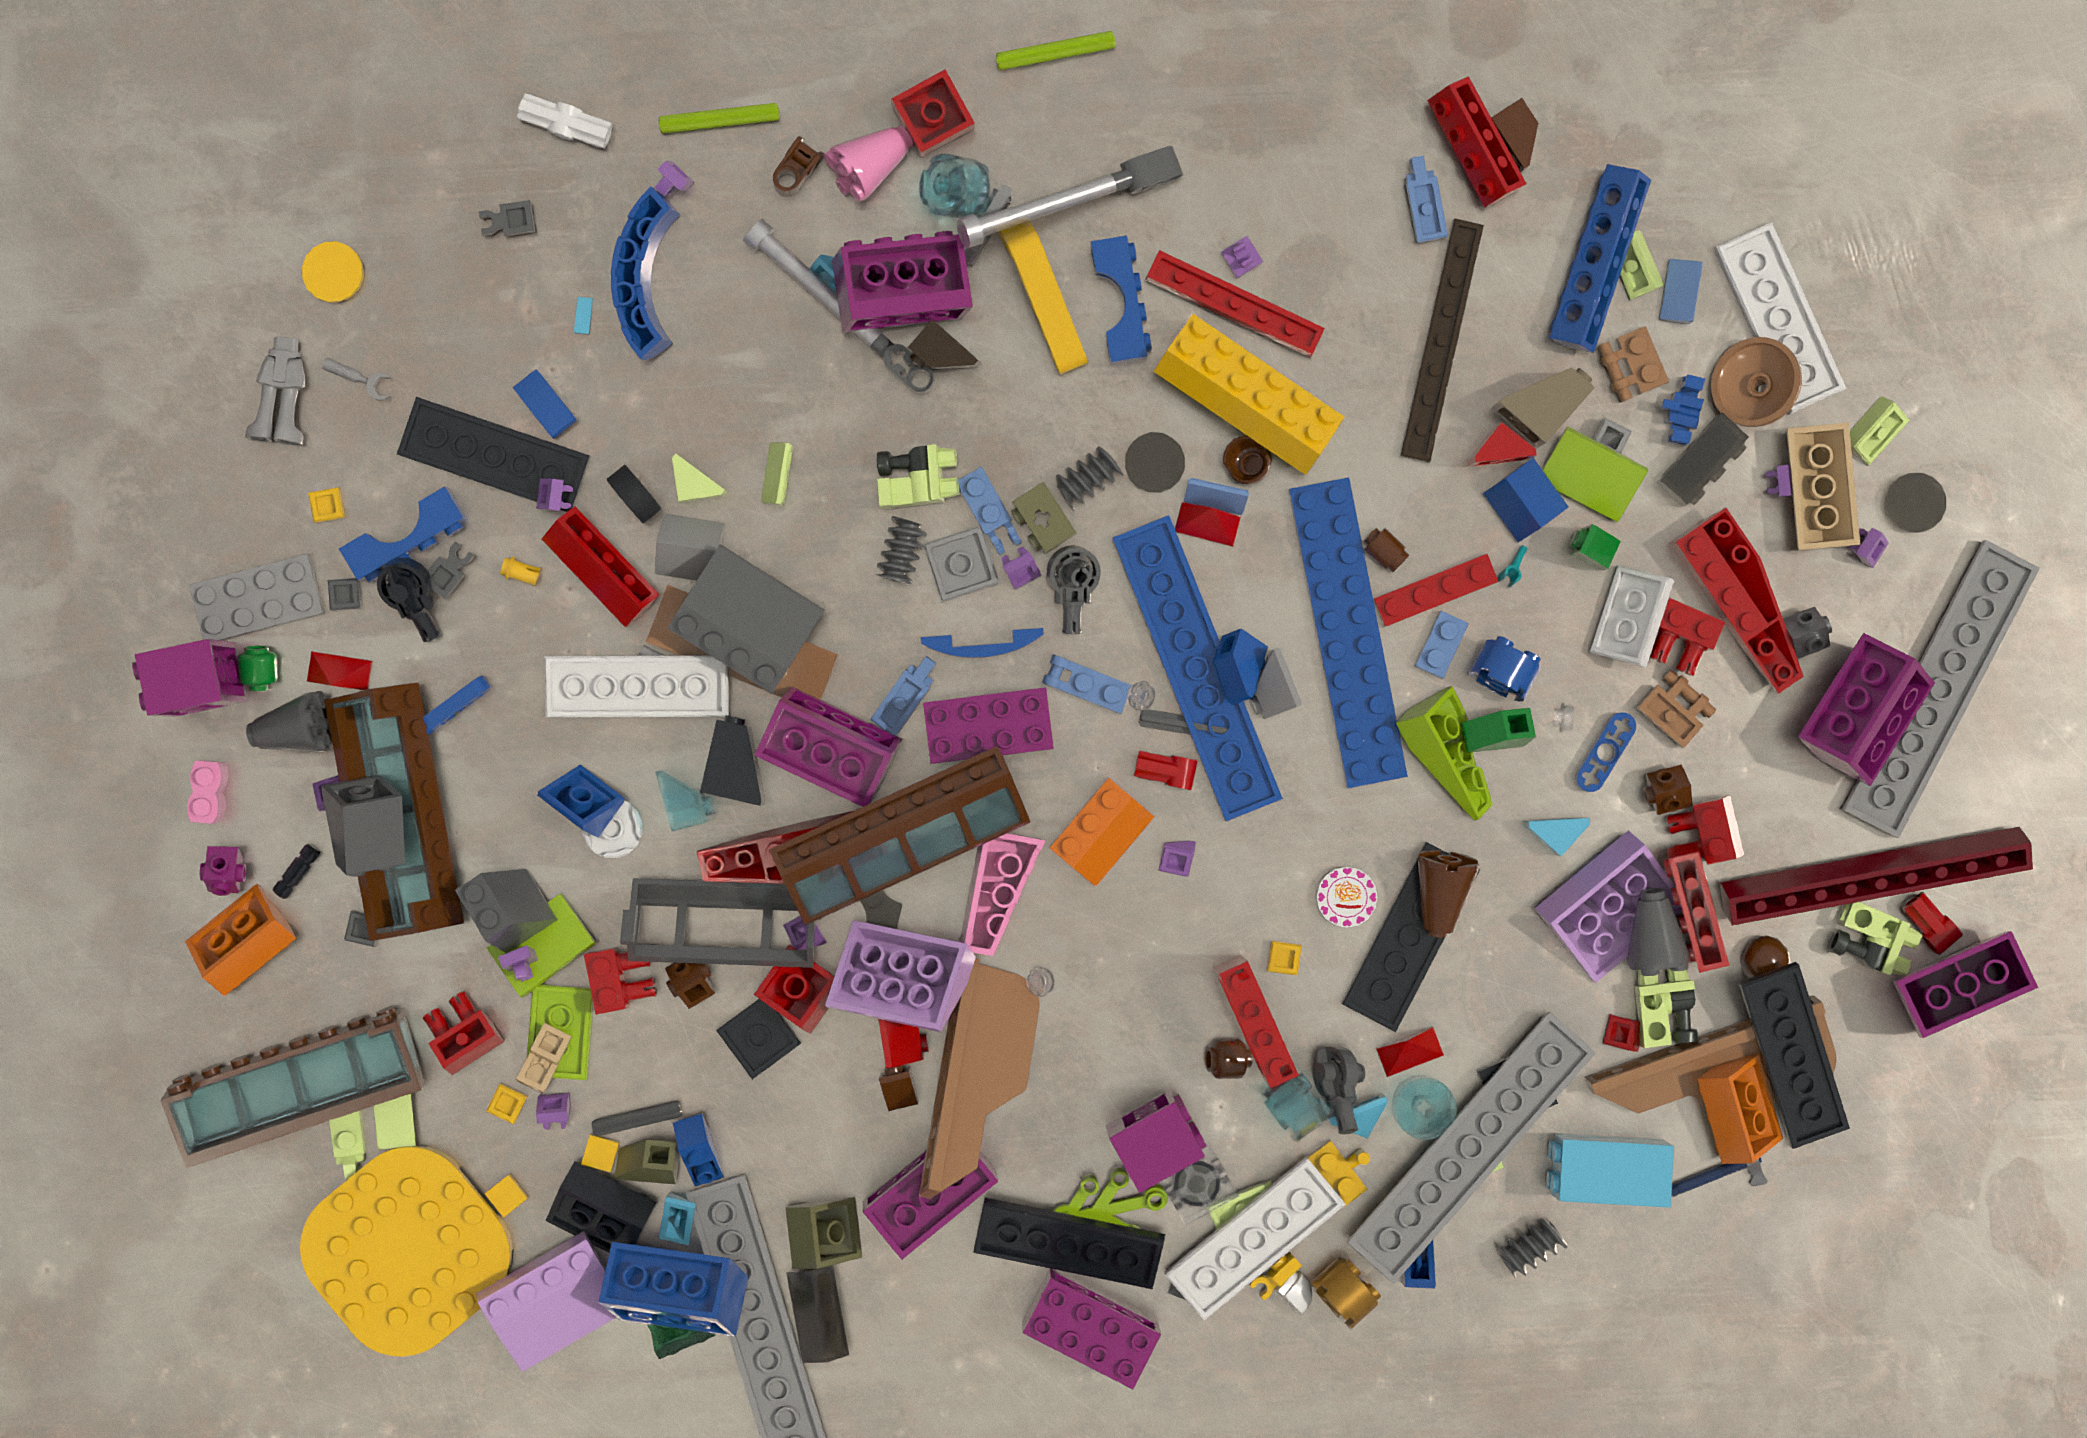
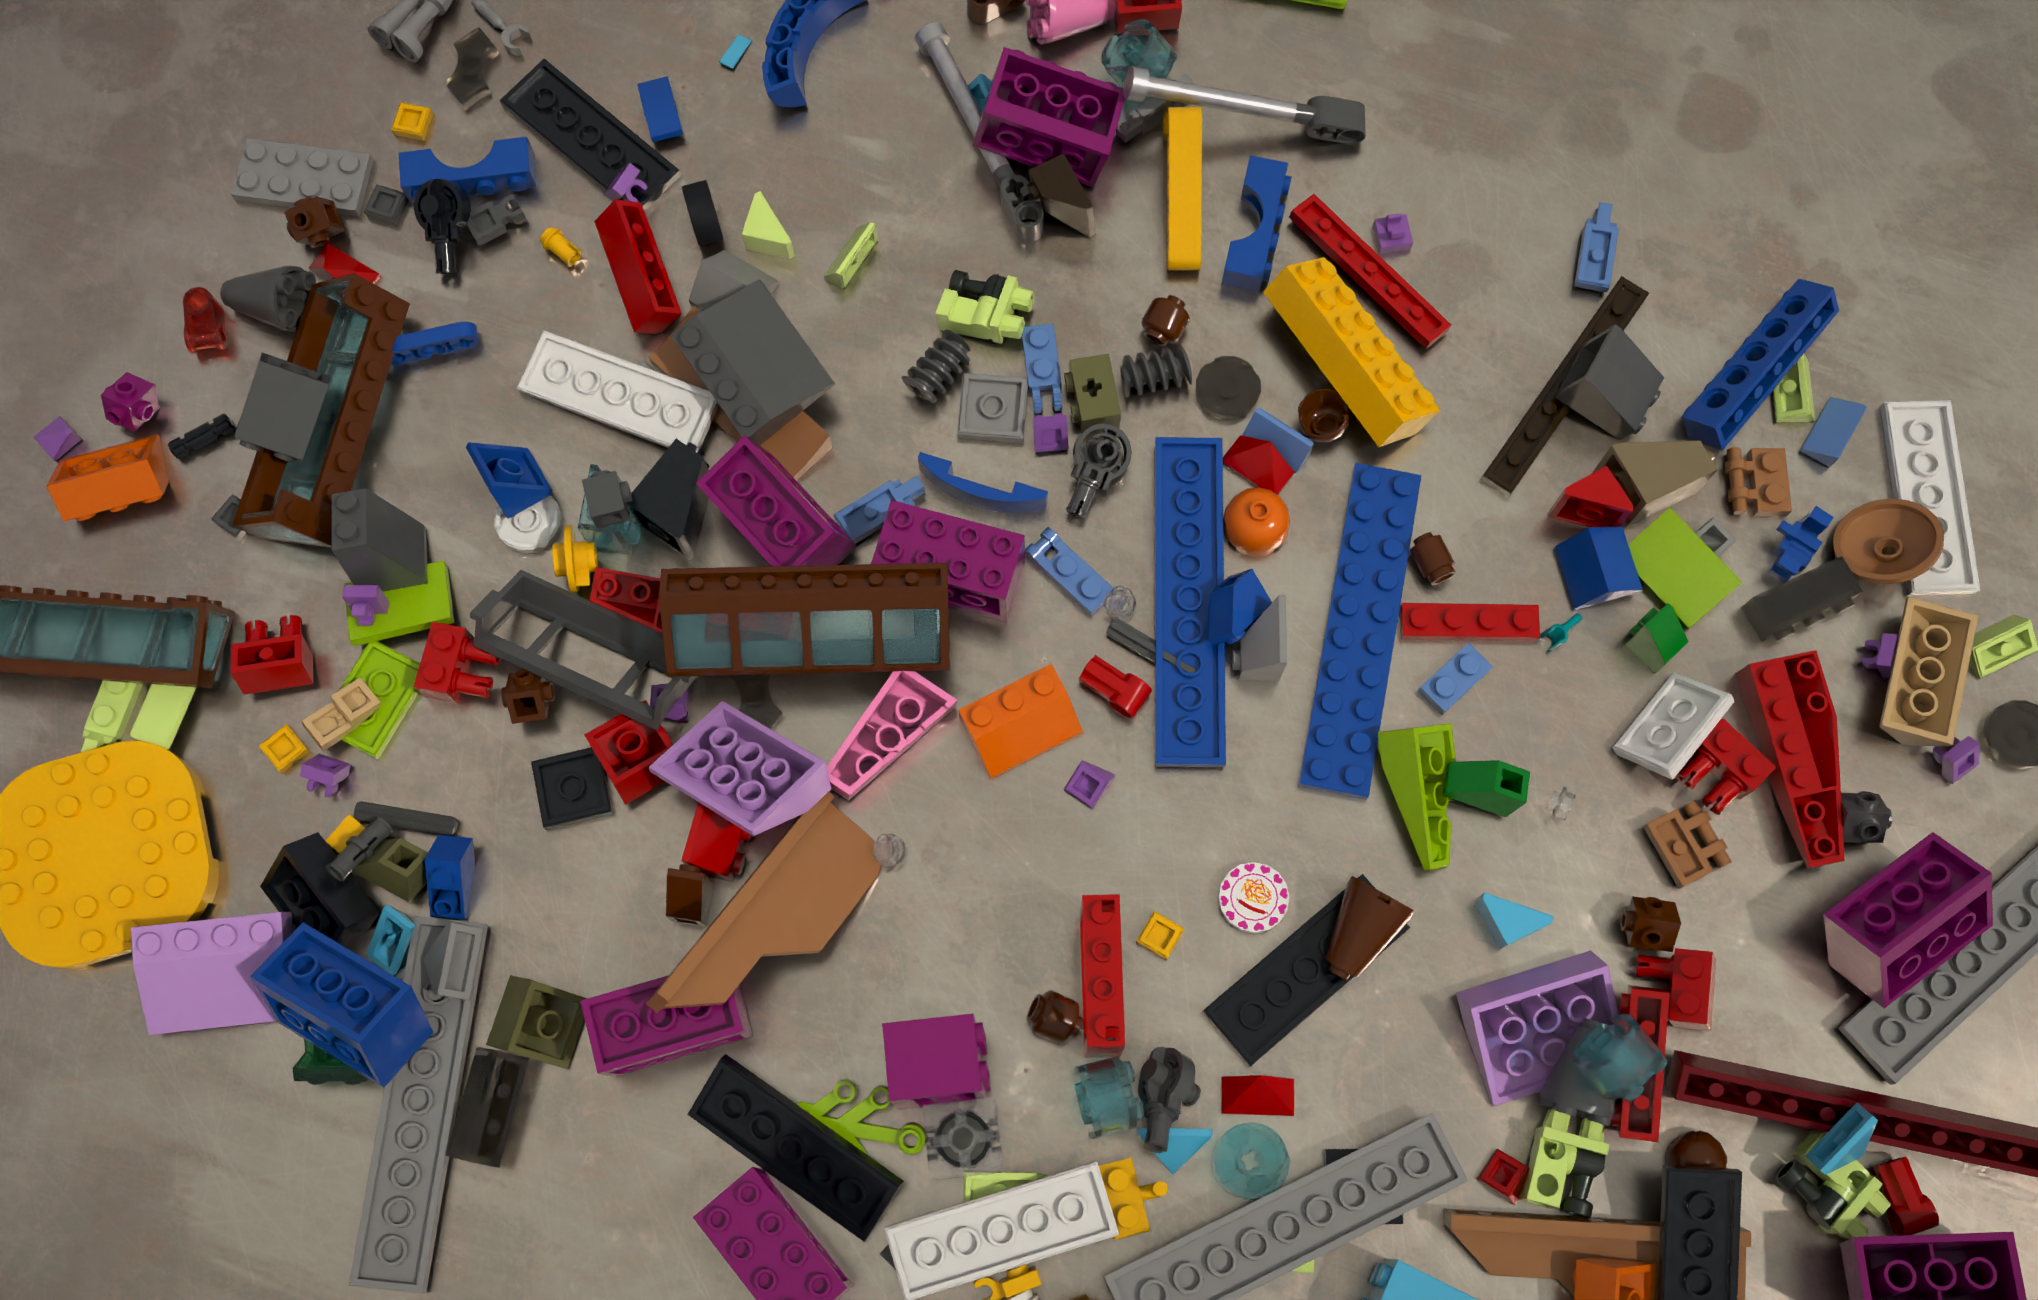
camera: 20 degrees right, 15 degrees down
magenta brick [132,639,247,717] -> none
bright pink brick [187,760,228,824] -> none
green head [237,645,278,691] -> none
yellow tile [485,1174,529,1218] -> none
red brick [1427,76,1527,207] -> none
blue brick [1469,636,1541,702] -> none
reddish brown slope [1491,98,1539,173] -> none
blue beam [1575,712,1636,792] -> none
none -> medium lavender slope [34,416,82,461]
none -> clear red piece [182,287,228,354]
none -> reddish brown brick [284,196,345,248]
none -> dark grey pin [326,816,393,881]
none -> light grey slope [423,922,483,1000]
none -> clear smoke tile [445,27,499,110]
none -> yellow piece [552,525,598,592]
none -> dark grey brick [582,470,633,529]
none -> reddish brown head [1141,295,1190,347]
none -> orange cylinder [1223,487,1290,557]
none -> dark grey slope [1555,324,1664,440]
none -> clear light blue brick [1572,1014,1667,1102]
none -> medium azure slope [1806,1103,1878,1175]

